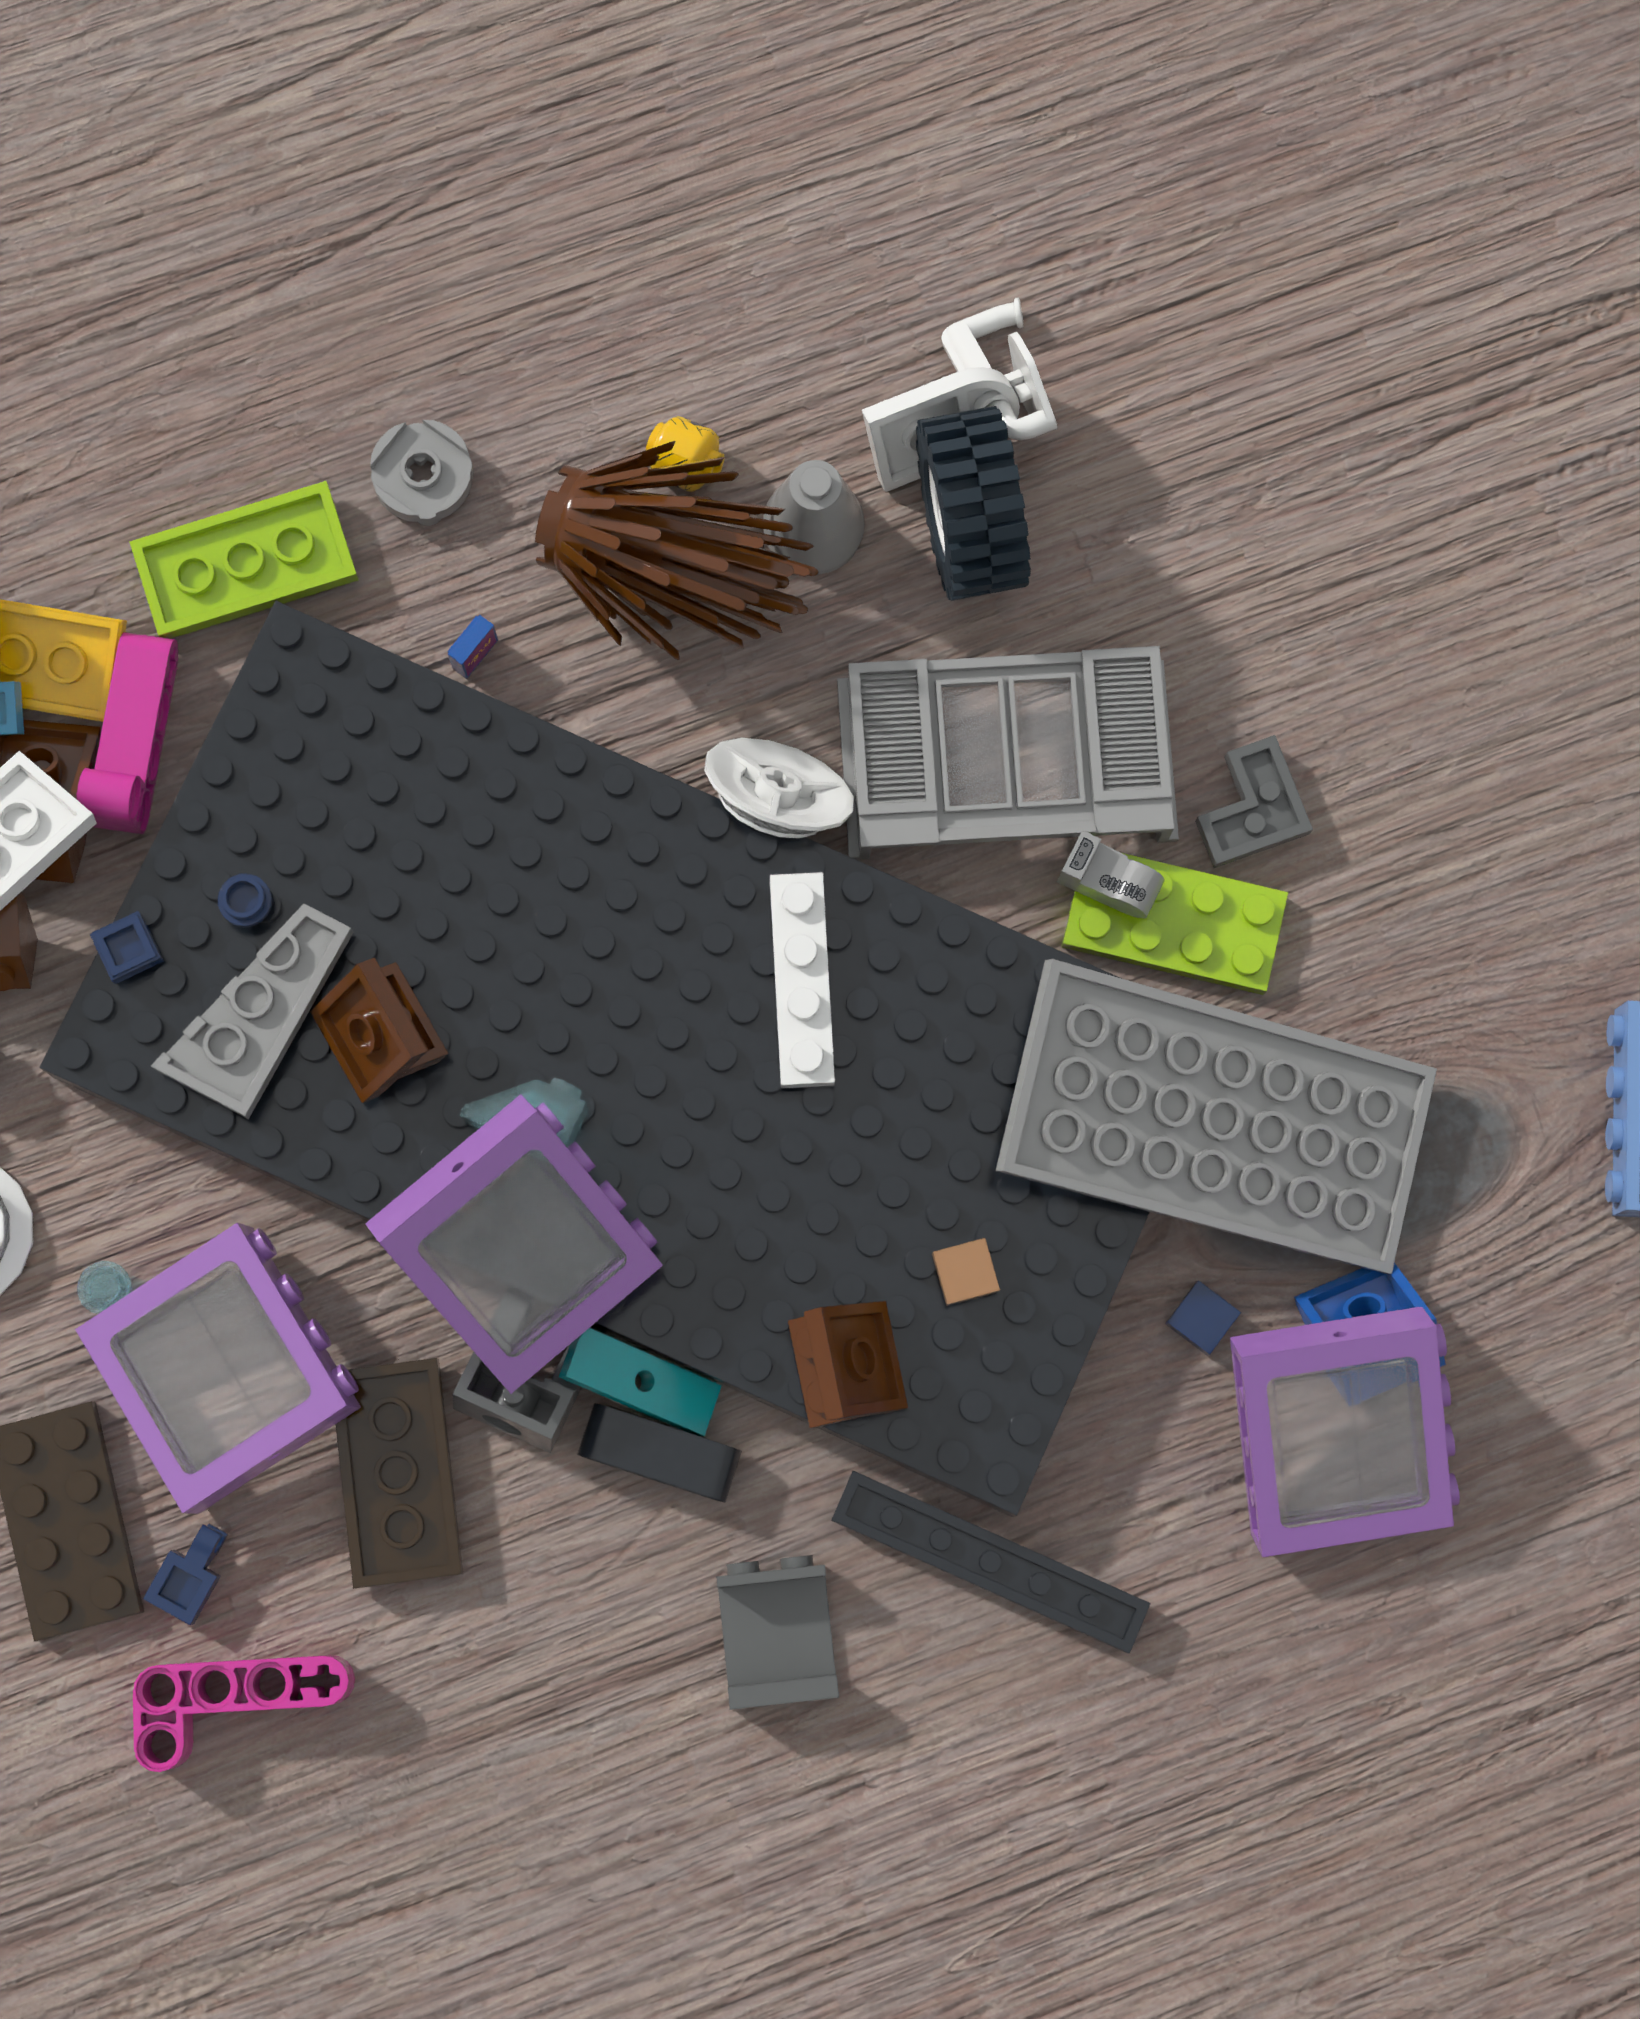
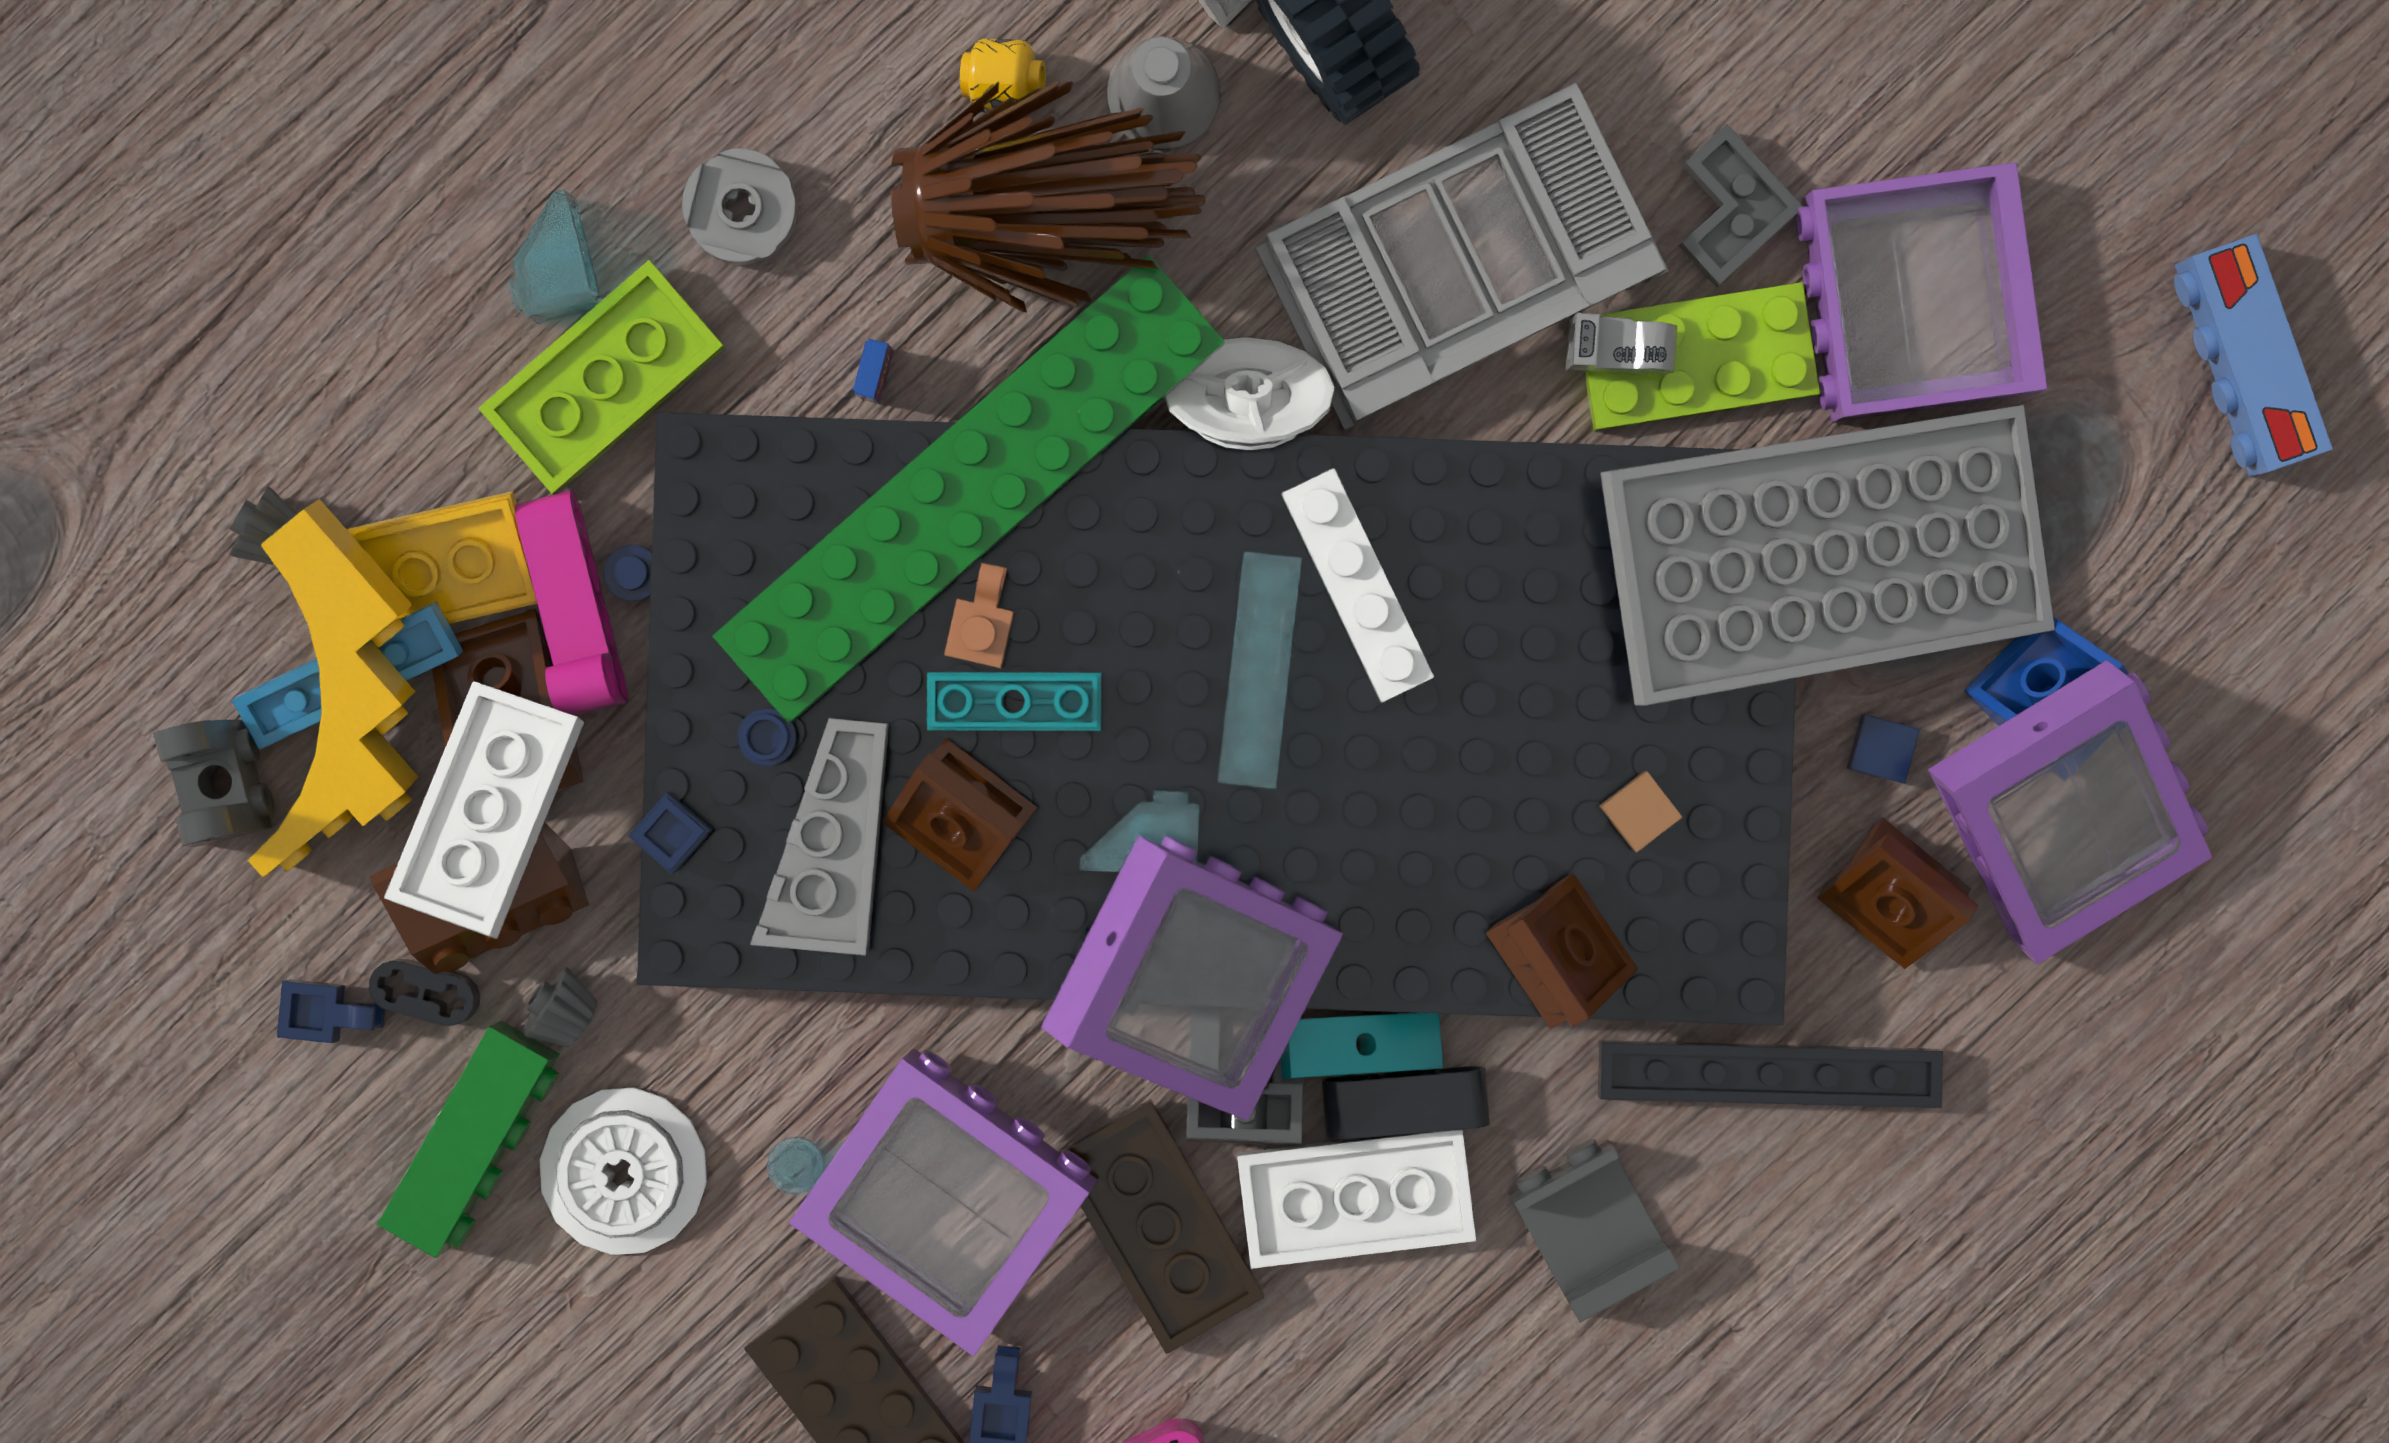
camera: 20 degrees left, 10 degrees up
none -> clear light blue slope [509,189,602,324]
none -> dark blue plate [604,545,652,602]
none -> green plate [712,254,1225,723]
none -> teal tile [927,672,1102,731]
none -> nougat plate [944,563,1015,668]
none -> clear light blue plate [1218,552,1302,789]
none -> white plate [1237,1130,1476,1269]
none -> clear piece [1795,162,2047,422]
none -> reddish brown bracket [1817,818,1978,969]

